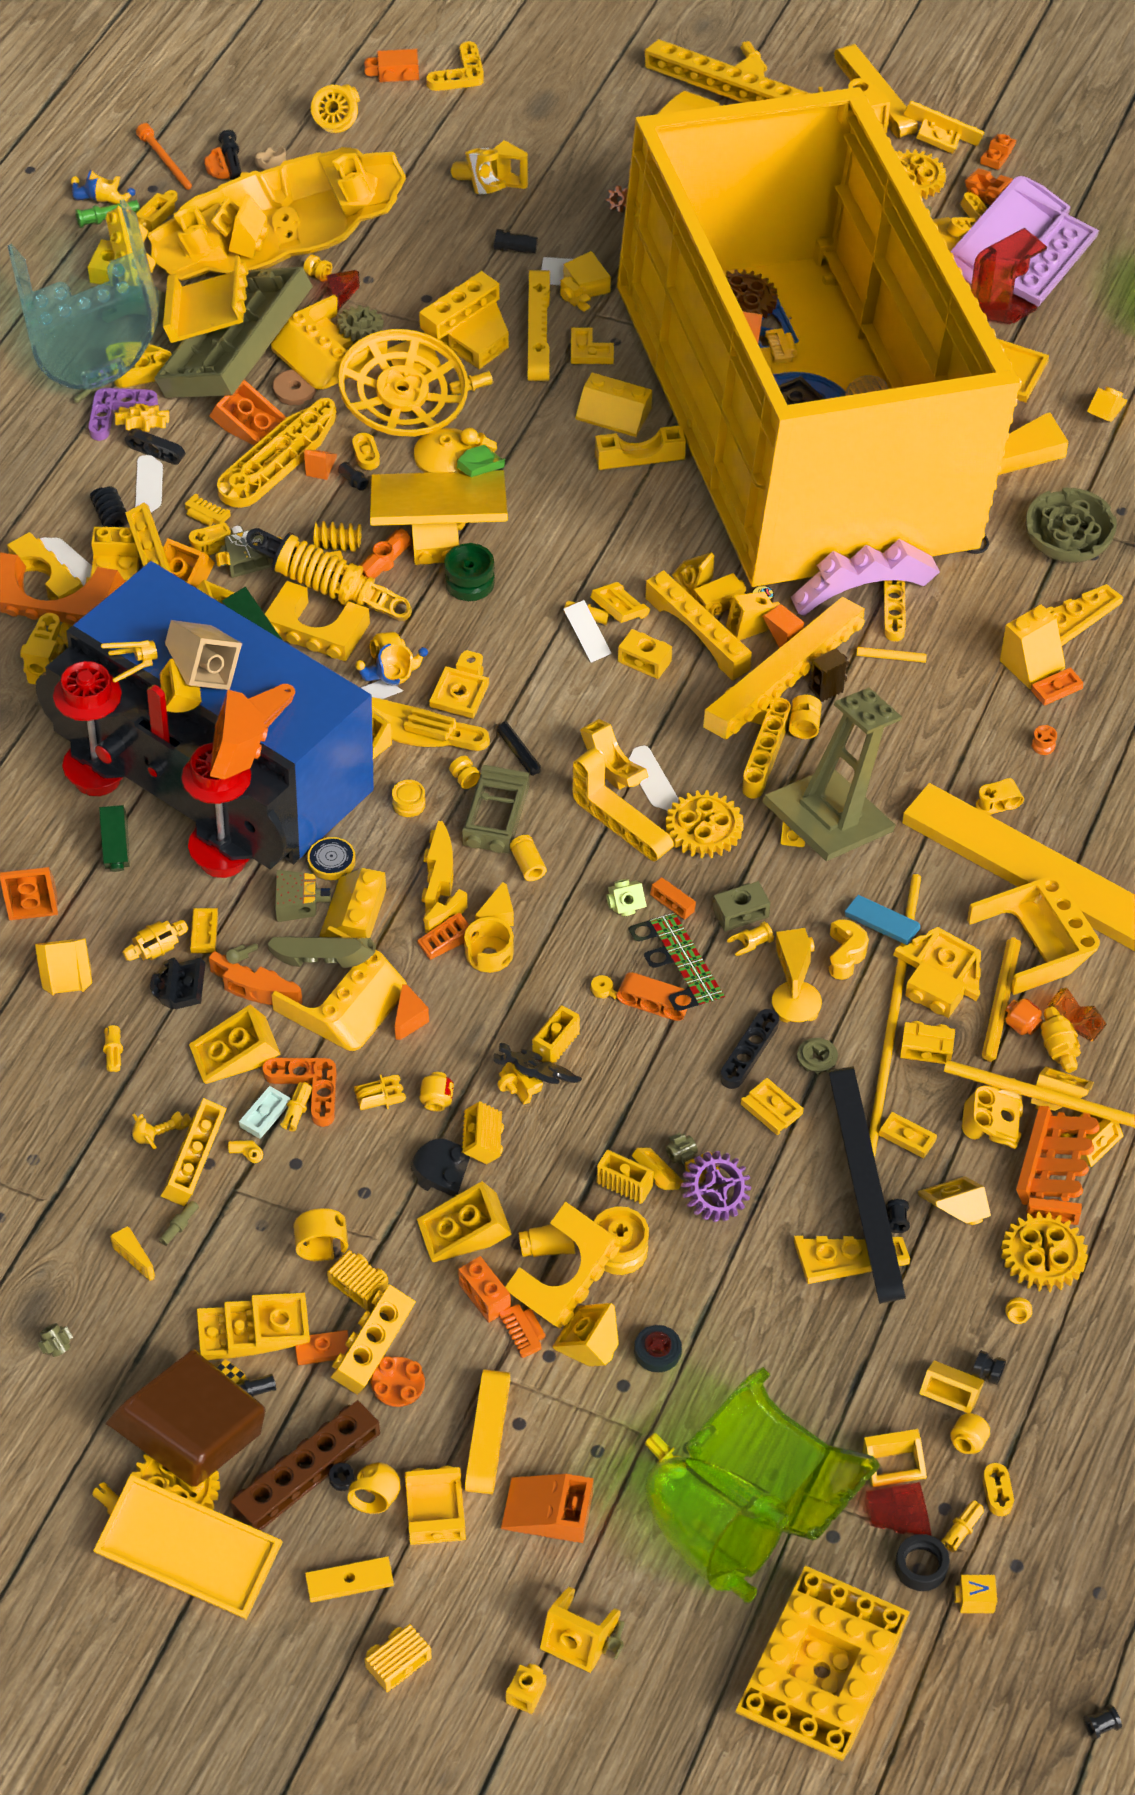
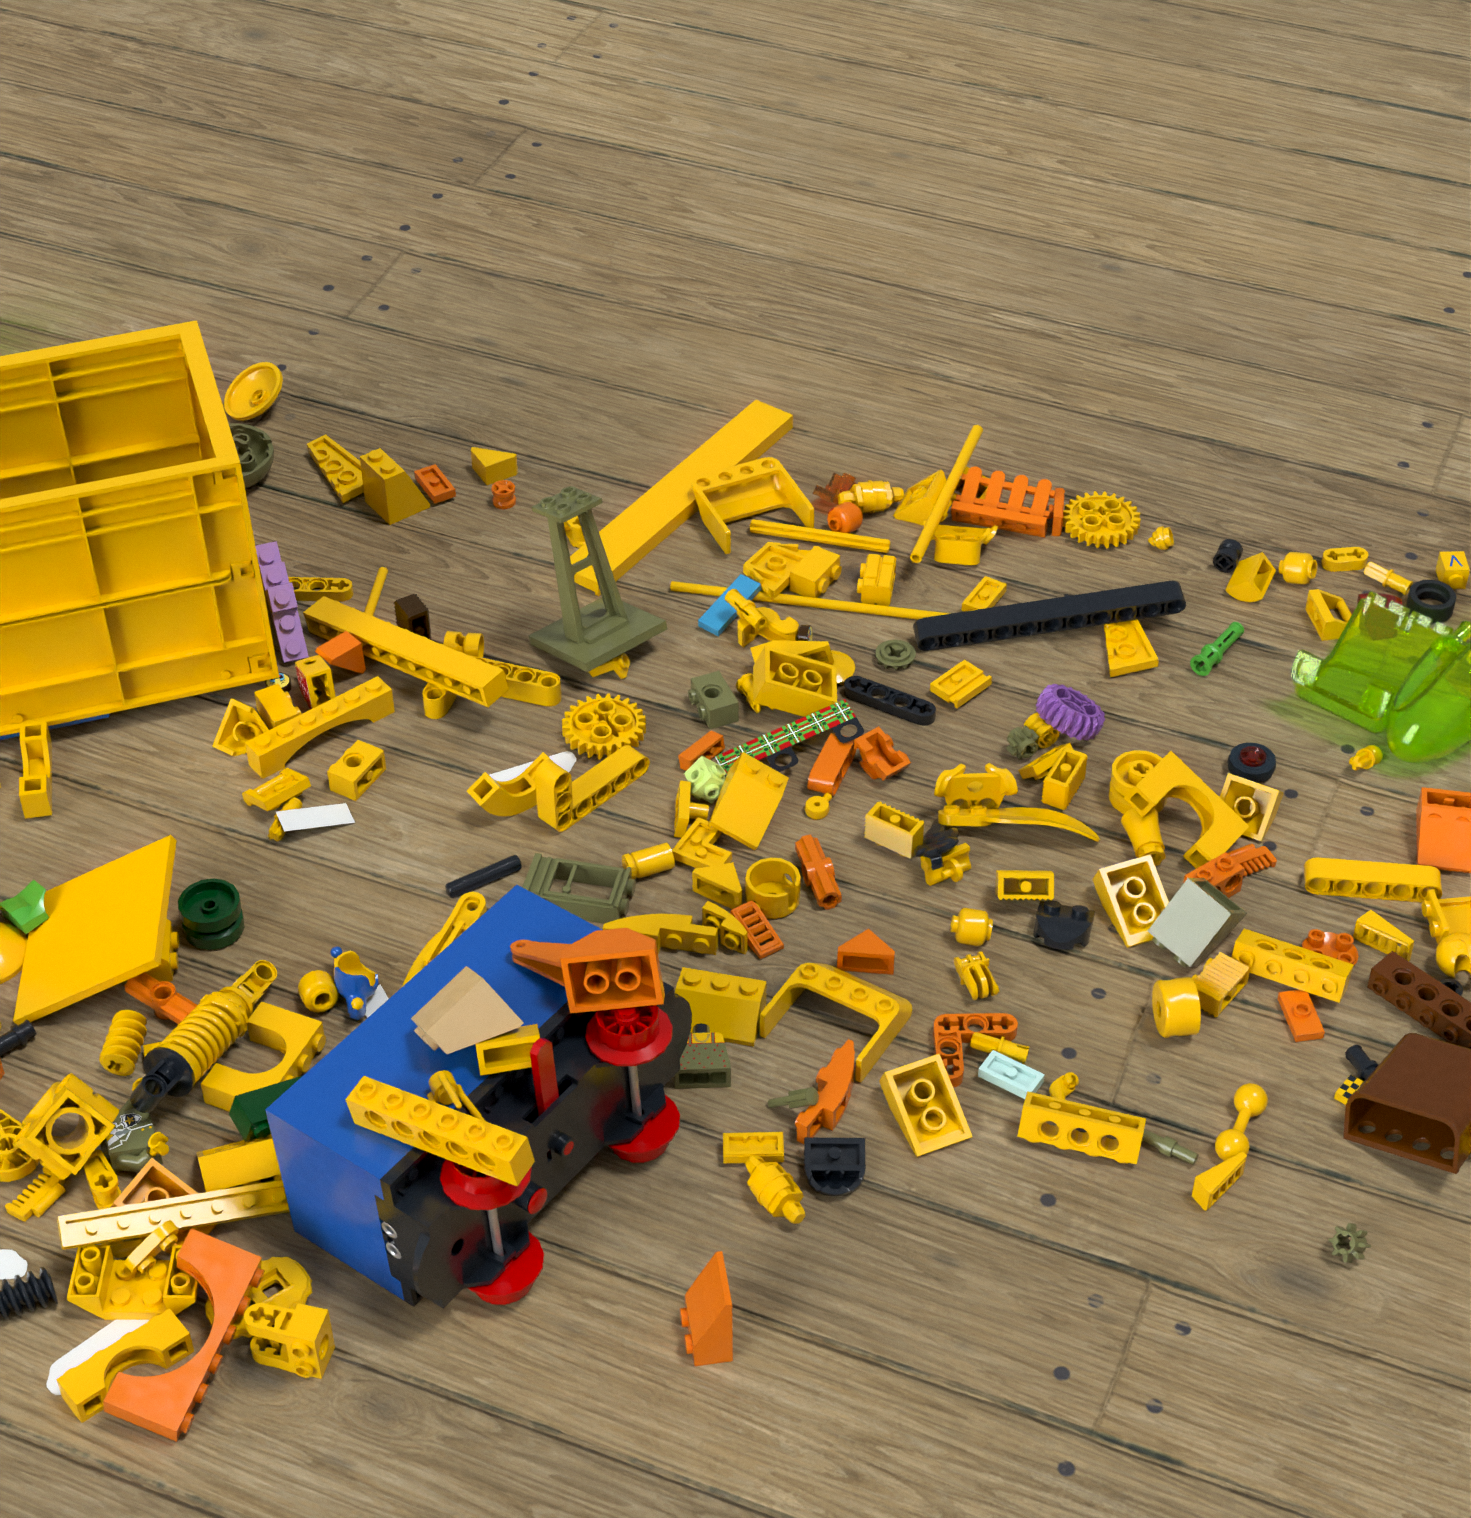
camera: 90 degrees left, 10 degrees down
yellow slope [35,938,92,995] -> none
dark green slope [99,805,130,872] -> none
yellow axle [103,1025,123,1072] -> none
yellow piece [132,1111,192,1150] -> none
yellow slope [196,1293,310,1360] -> none
olive brick [268,936,376,968] -> none
yellow plate [429,650,489,719] -> none
yellow slope [918,1176,991,1225] -> none
none -> yellow piece [13,1073,119,1180]
none -> yellow plate [124,1220,179,1274]
none -> yellow brick [345,1076,535,1186]
none -> yellow slope [471,447,518,485]
none -> yellow plate [672,817,732,868]
none -> yellow tile [674,780,709,838]
none -> yellow slope [708,752,789,850]
none -> yellow pin [725,589,768,630]
none -> yellow brick [753,646,837,717]
none -> orange piece [795,834,842,910]
none -> dark brown tile [798,625,813,641]
none -> orange cylinder [854,726,911,781]
none -> yellow piece [934,763,1018,809]
none -> yellow plant [938,805,1100,842]
none -> slope [1147,878,1247,967]
none -> bright green pin [1190,622,1244,676]
none -> yellow piece [1215,1083,1268,1161]
none -> yellow slope [1353,910,1414,961]

